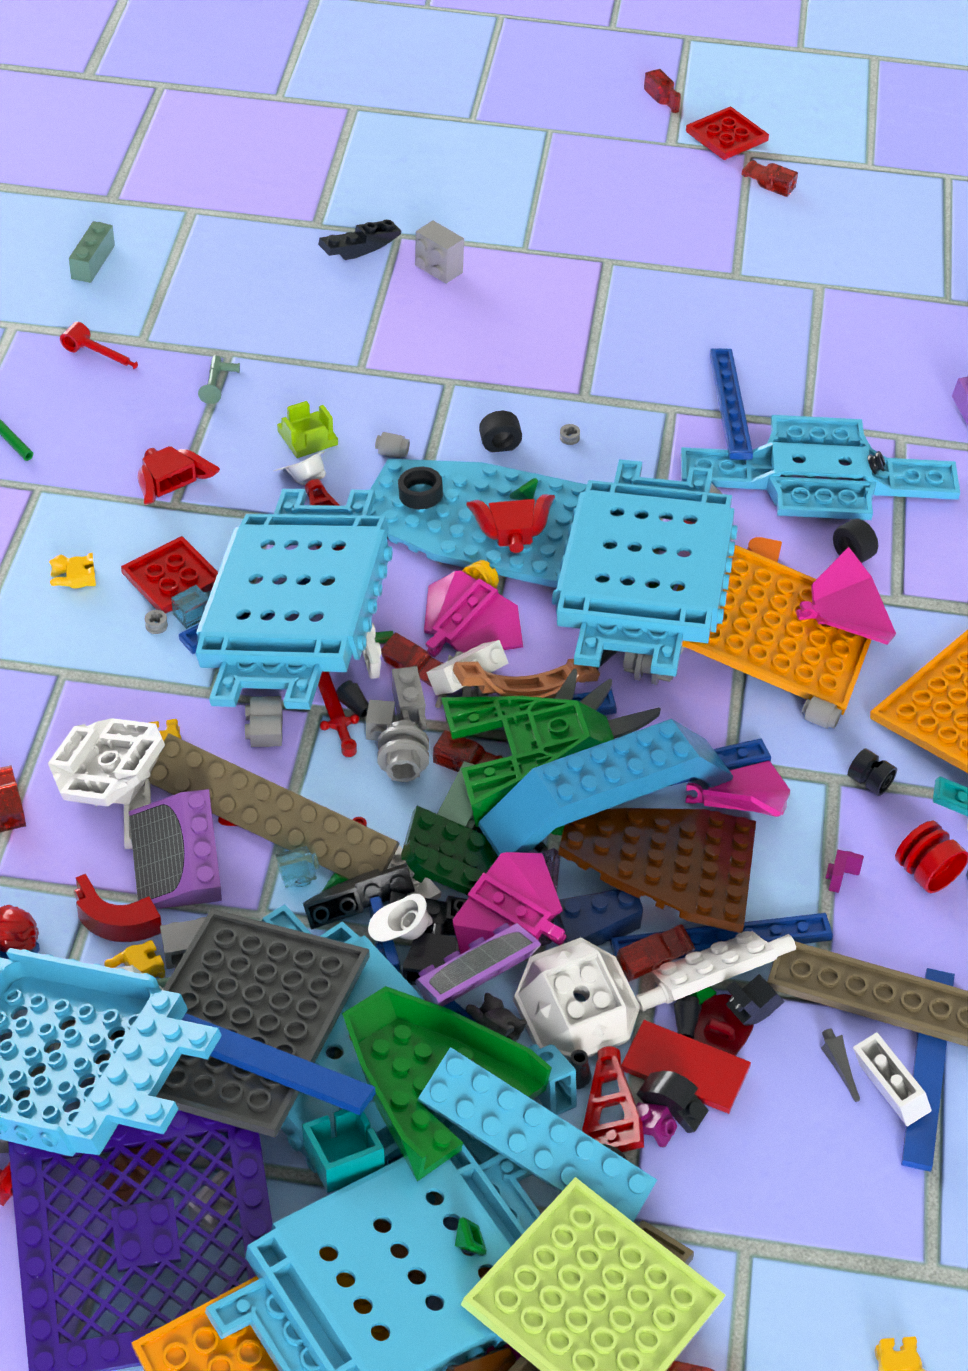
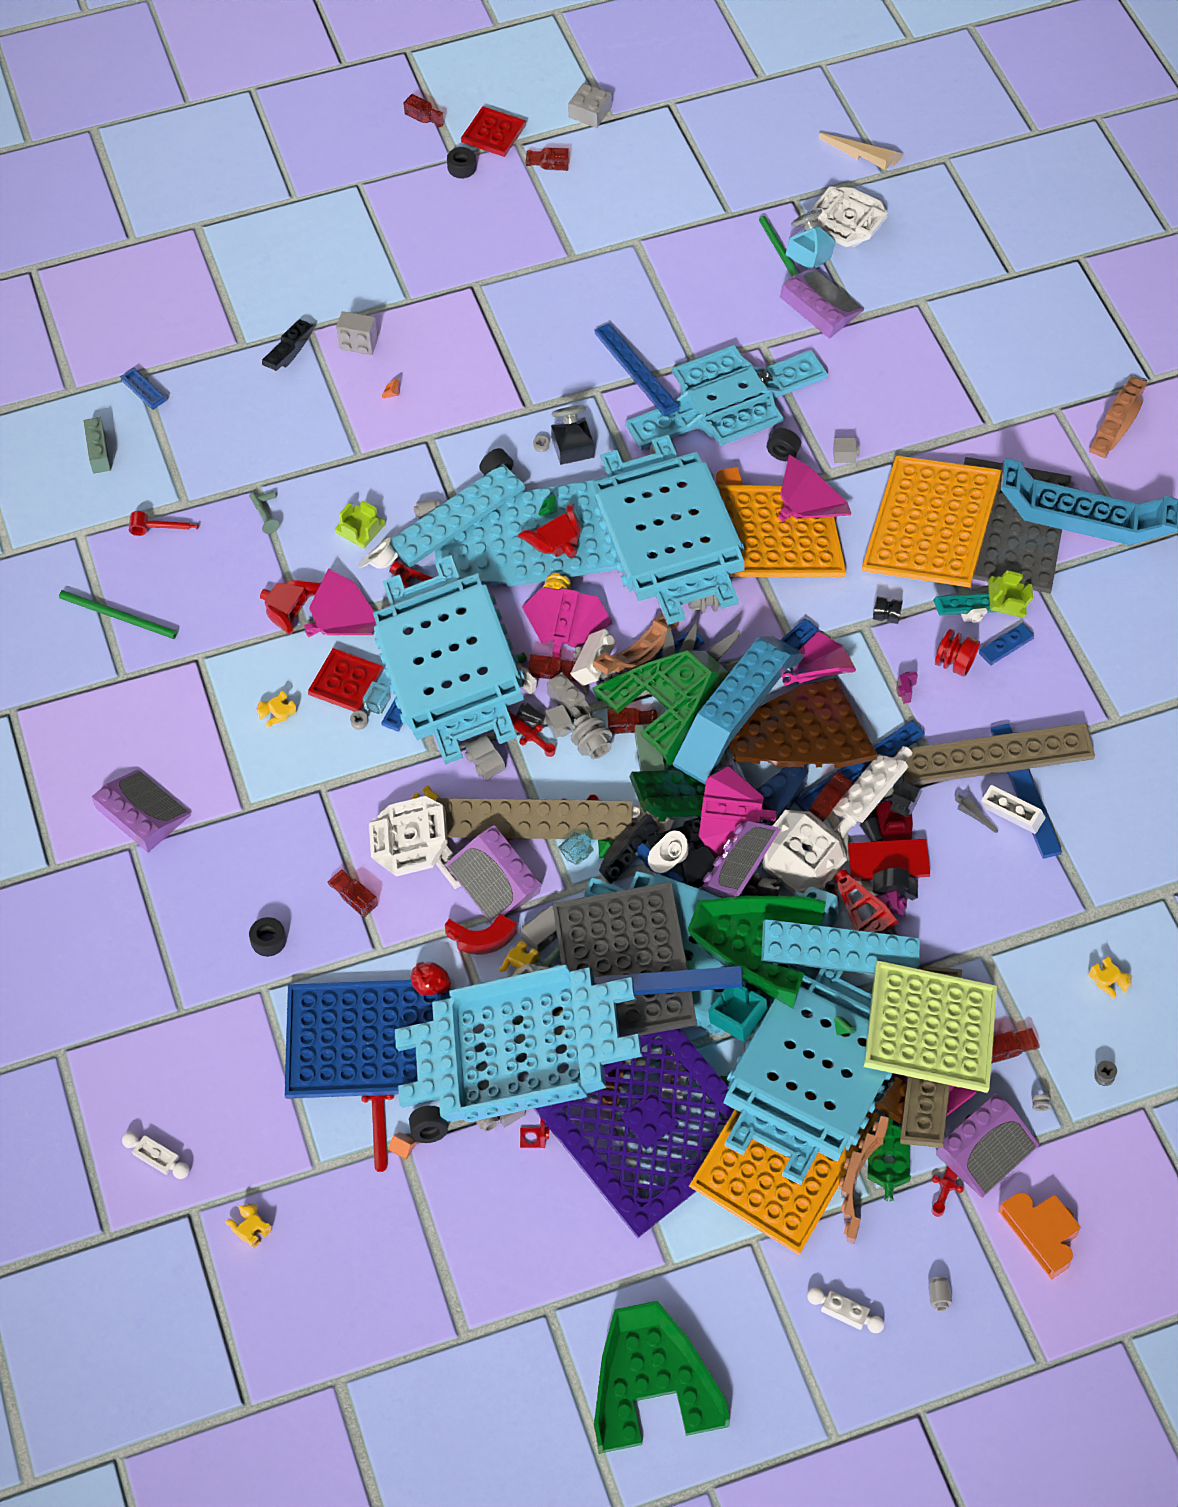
camera: 25 degrees left, 10 degrees up
black tyre [398,466,443,510] -> none
light grey brick [802,696,842,729] -> none
none -> blue plate [120,368,166,410]
none -> dark pink panel [304,568,377,638]
none -> orange slope [381,378,399,399]
none -> medium azure plate [390,464,525,567]
none -> black tyre [447,147,476,179]
none -> black piece [551,405,594,465]
none -> light grey brick [568,83,612,128]
none -> light grey brick [833,438,860,463]

